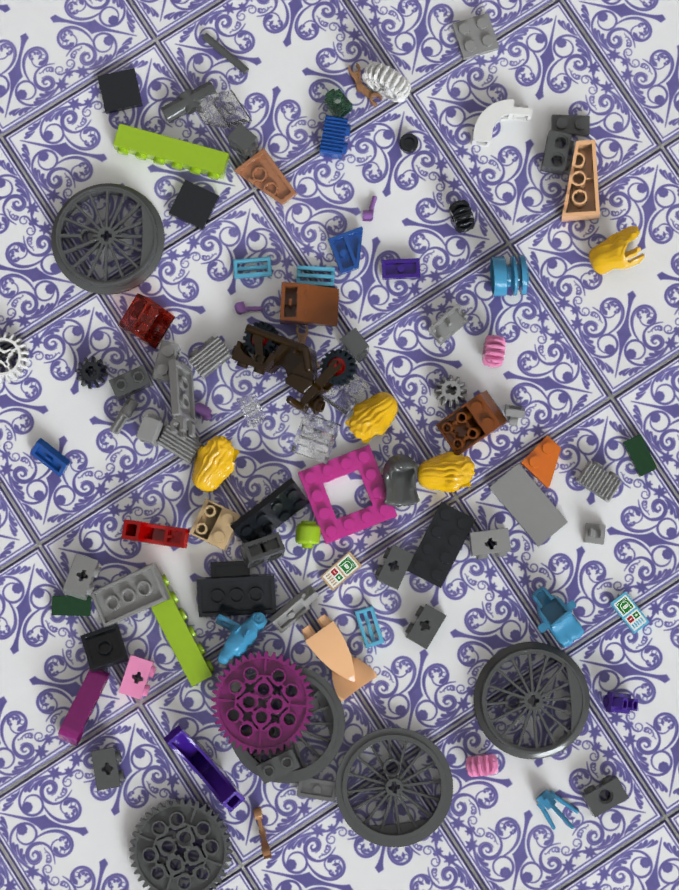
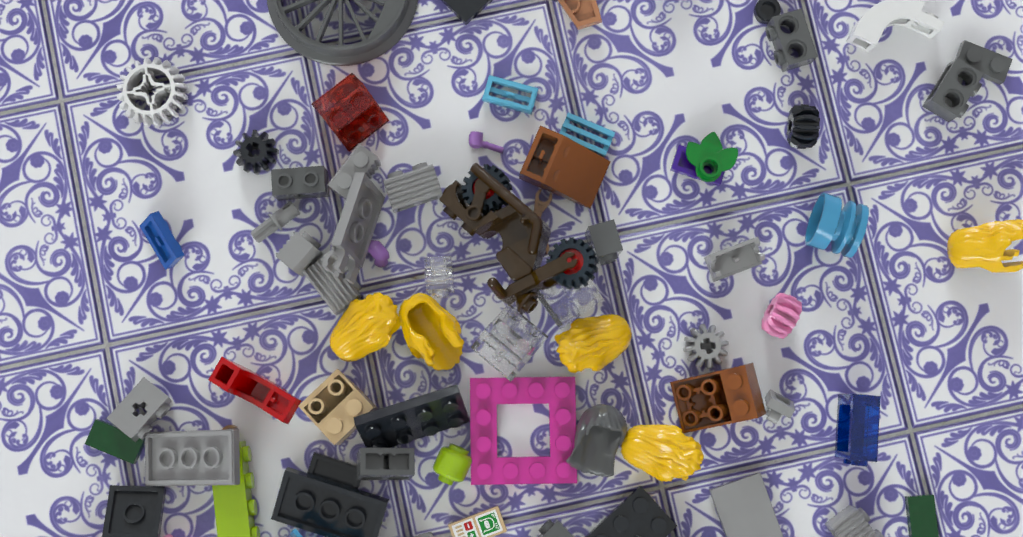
camera: 20 degrees right, 0 degrees up
blue wing [328,226,363,275] -> none
medium lavender hand [363,196,377,221] -> none
orange wing [521,435,561,488] -> none
light nougat wedge [562,140,600,222] -> none
none -> yellow hair [398,293,464,371]
none -> green plate [686,132,738,182]
none -> dark grey brick [766,8,818,72]
none -> clear blue window [835,394,881,467]

